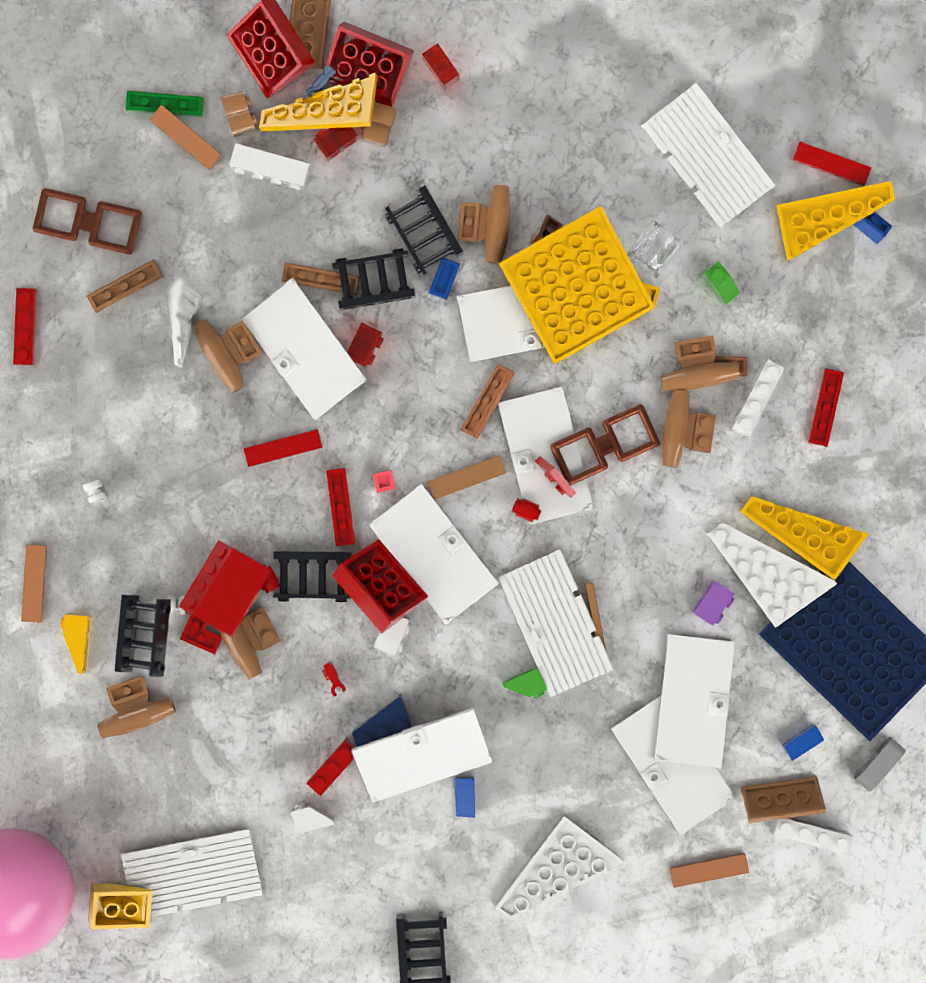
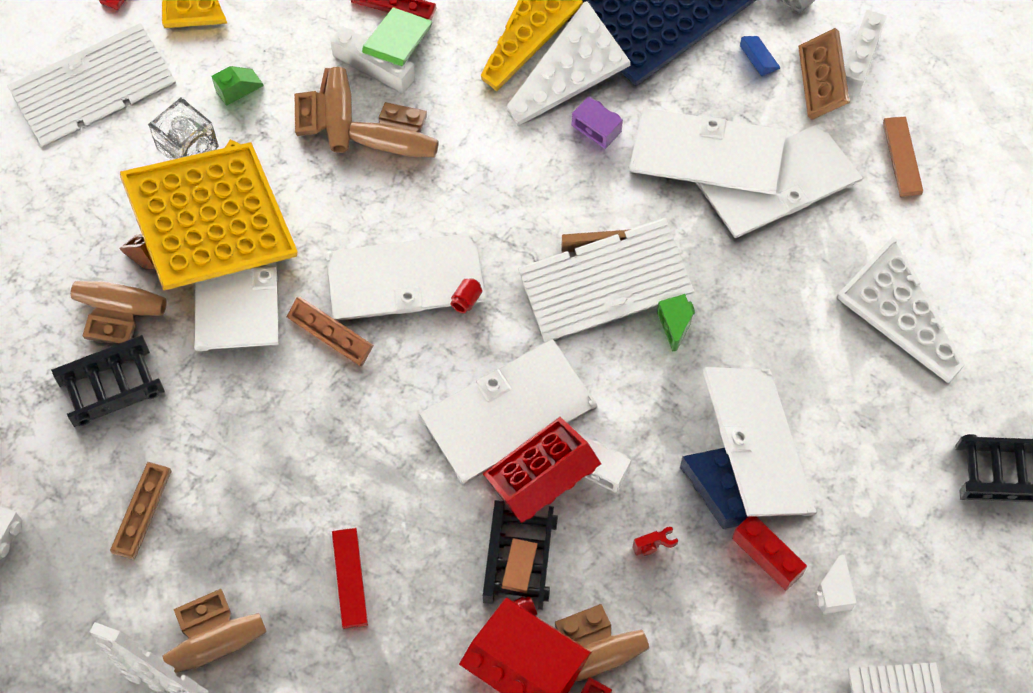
camera: 80 degrees left, 25 degrees down
white door [242,278,367,420] -> none
red plate [326,468,355,546] -> none
black fence [332,248,415,311] -> none
clear red brick [347,322,384,368] -> none
coral plate [373,470,396,493] -> none
medium nougat tile [428,455,506,500] -> none
blue tile [429,258,460,300] -> none
blue slope [455,777,475,818] -> none
wing [535,456,576,498] -> none
copper bar [550,404,660,486] -> none
none -> tile [362,8,432,66]
none -> nougat tile [502,538,537,593]

